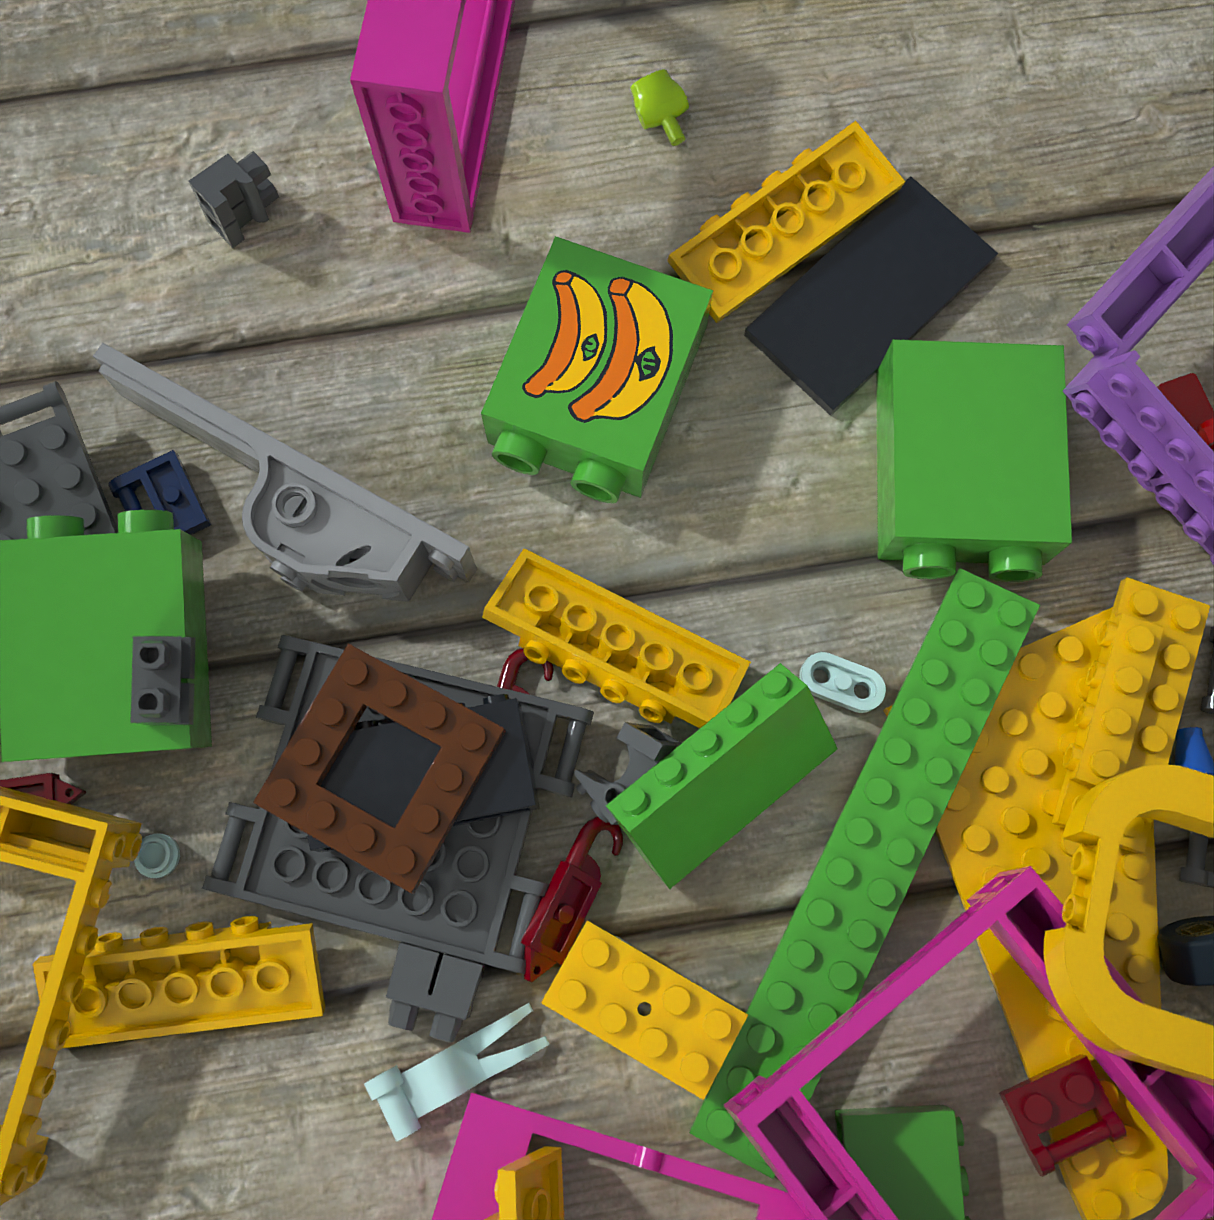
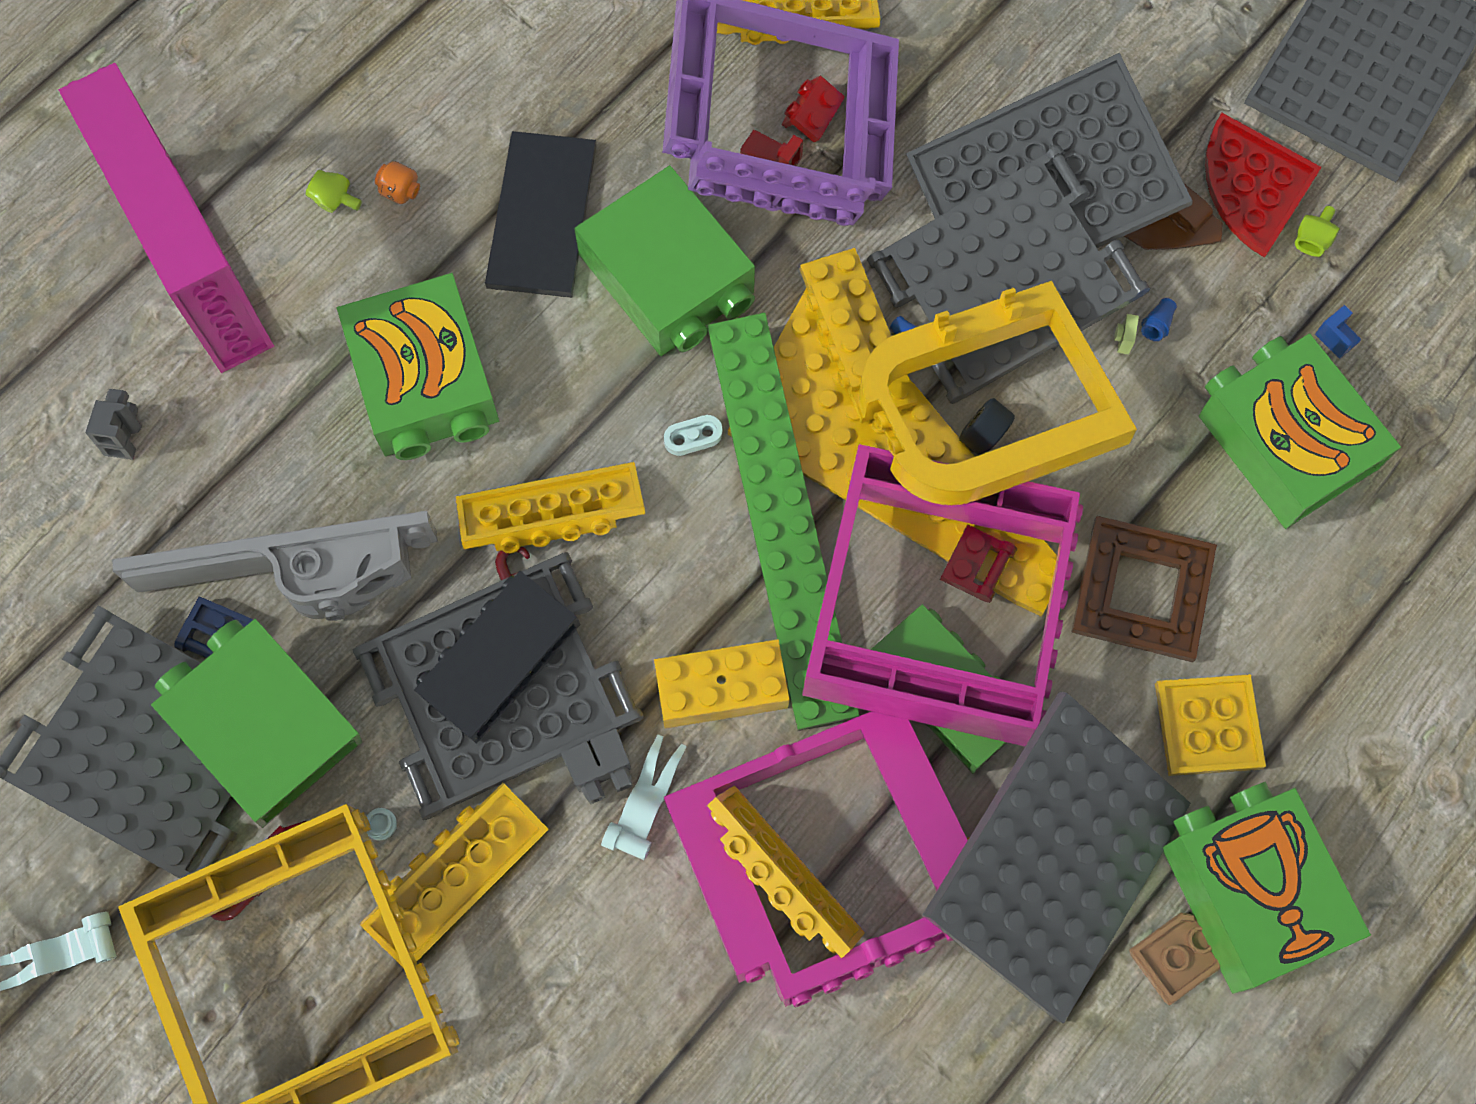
camera: 40 degrees left, 5 degrees down
dark grey hips [130,636,196,725] -> none
reddish brown plate [253,643,506,894] -> none
dark red plate [520,817,623,982] -> none
dark grey tile [574,722,682,825] -> none
bright green brick [606,663,838,890] -> none
yellow plate [667,121,905,323] -> none
none -> orange head [375,161,420,204]

